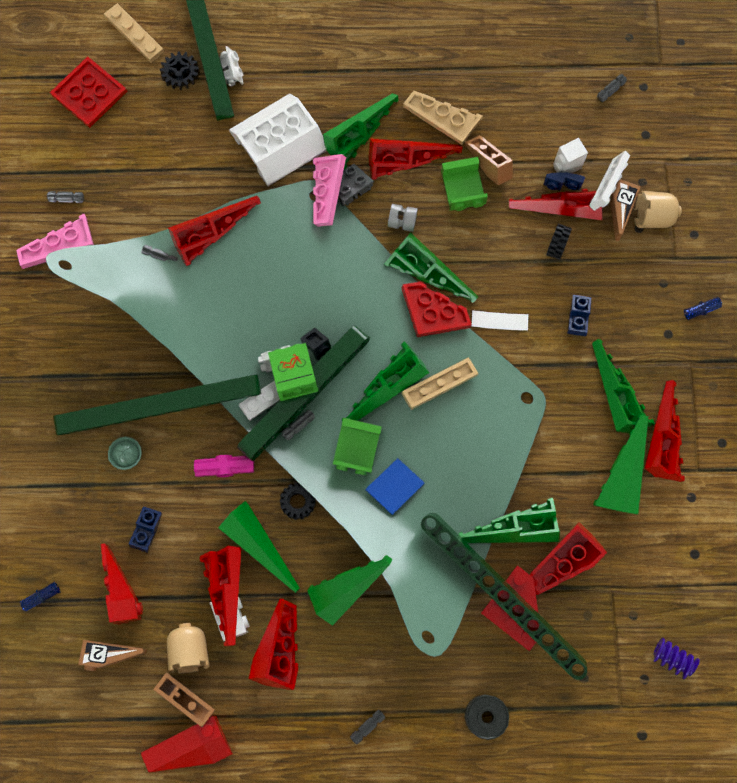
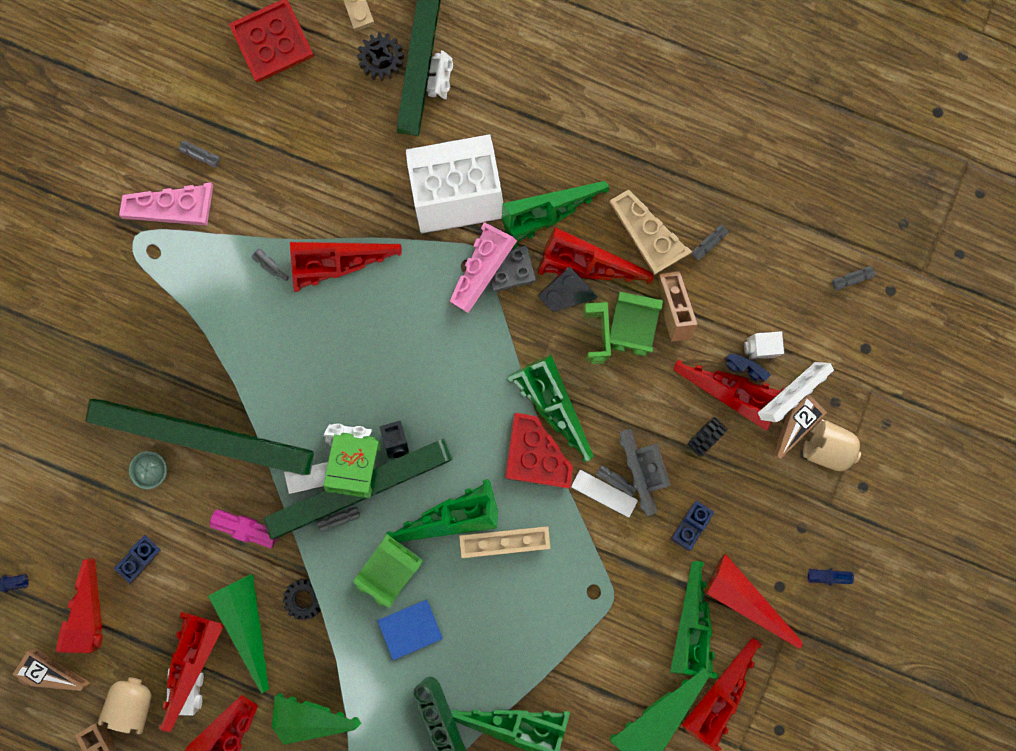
camera: 30 degrees right, 10 degrees up
light grey wheel [388,204,418,232] -> none
none -> black wing [537,266,598,312]
none -> bright green panel [583,302,611,364]
none -> dark grey axle [596,466,636,496]
none -> dark grey bracket [620,429,671,516]
none -> dark grey axle [691,225,728,260]
none -> red wedge [704,554,803,649]

